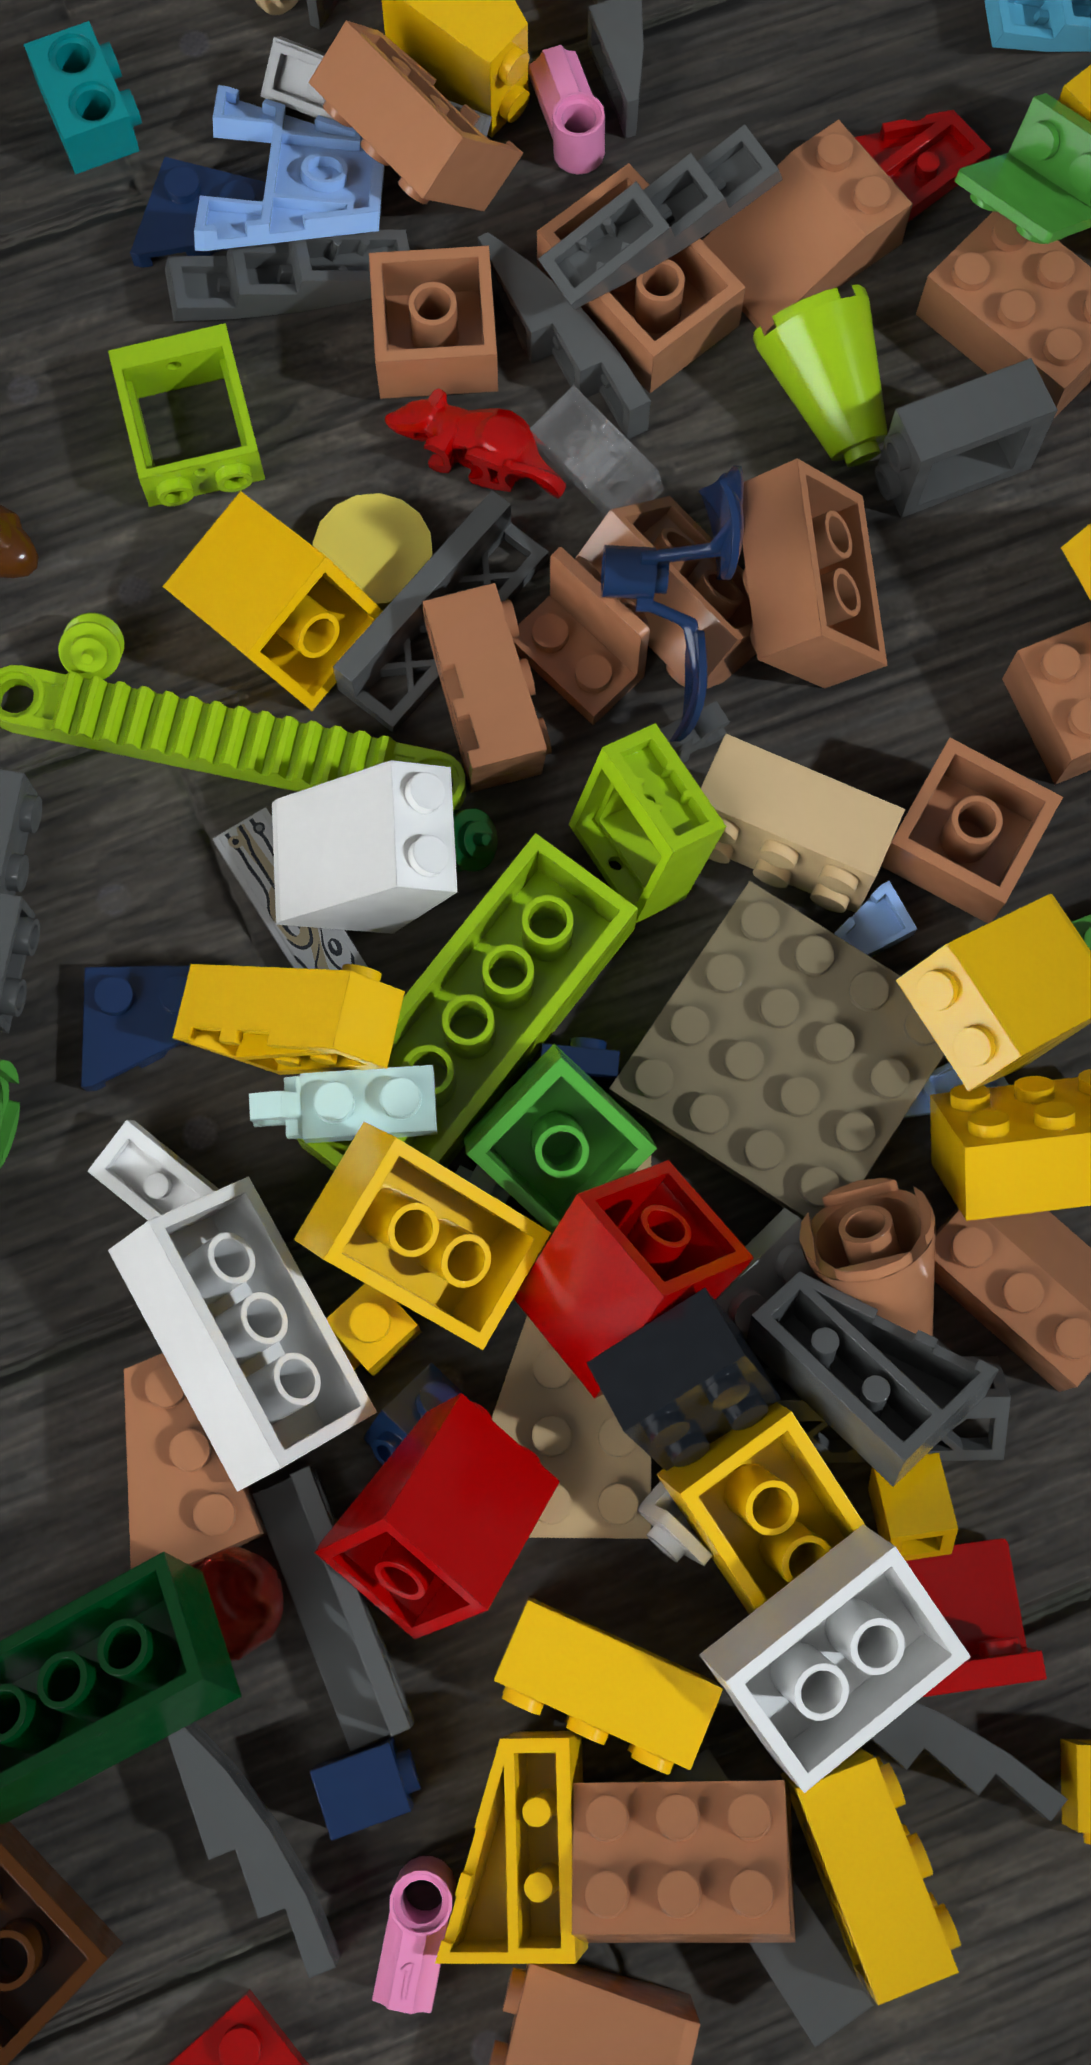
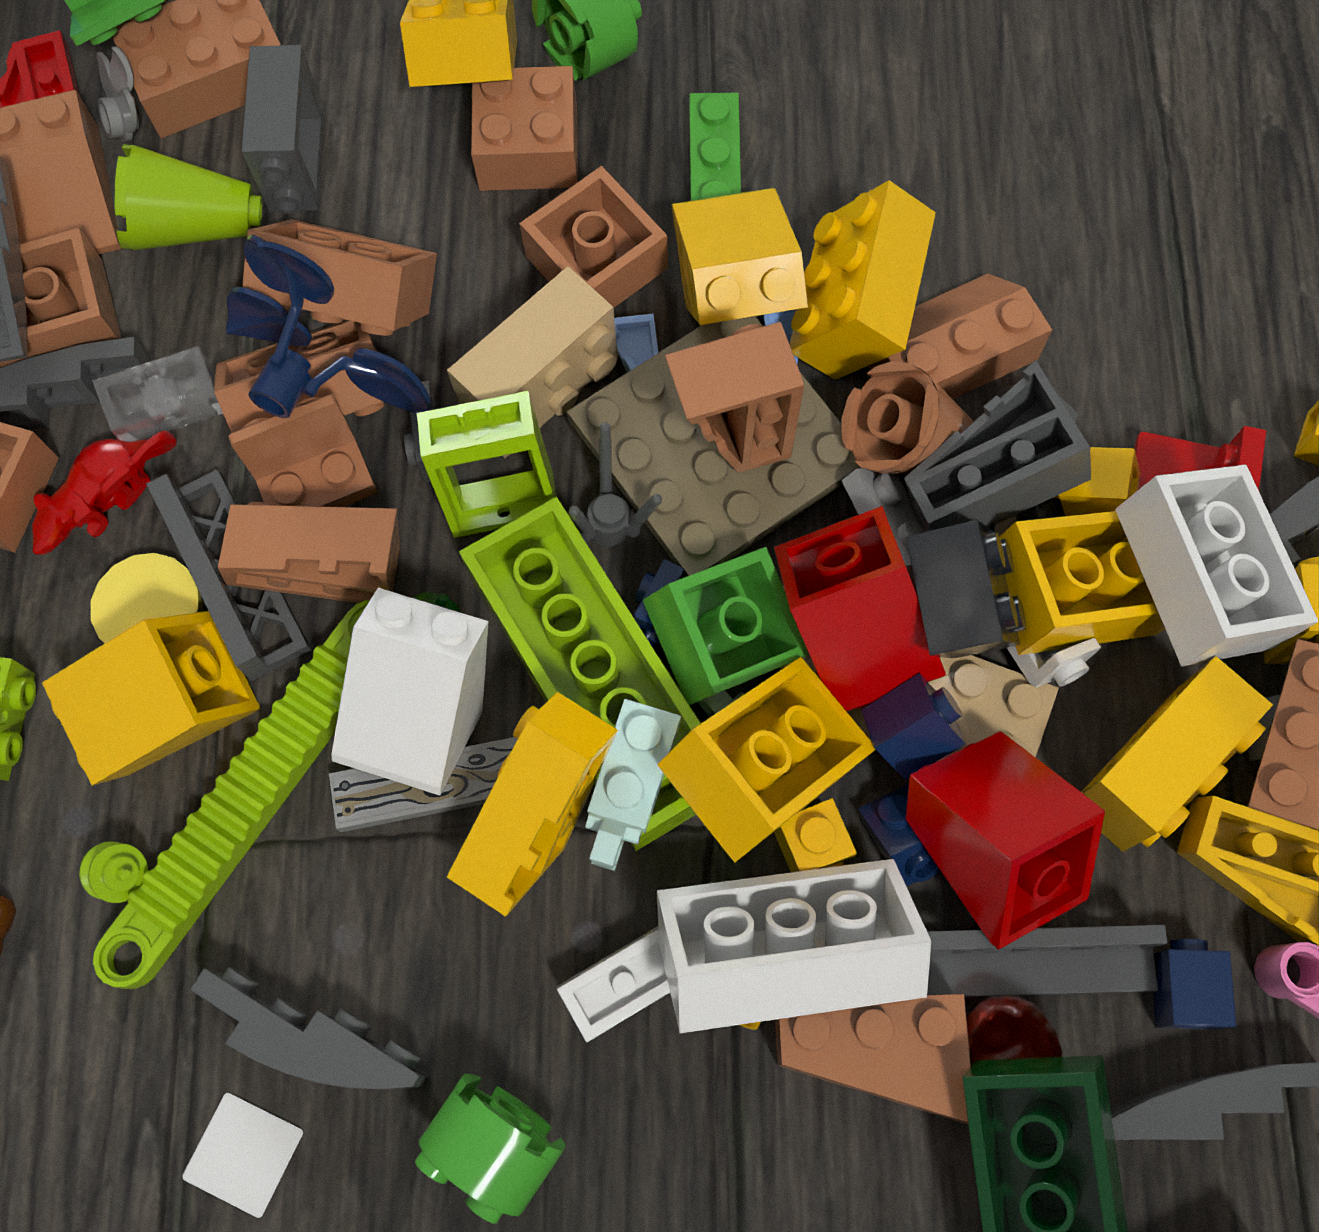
camera: 65 degrees left, 5 degrees down
dark blue wing [81,966,190,1091] -> none
none -> light grey plate [97,46,139,142]
none -> dark grey plant [569,422,662,547]
none -> nougat wedge [665,322,804,473]
none -> dark blue brick [861,673,965,780]

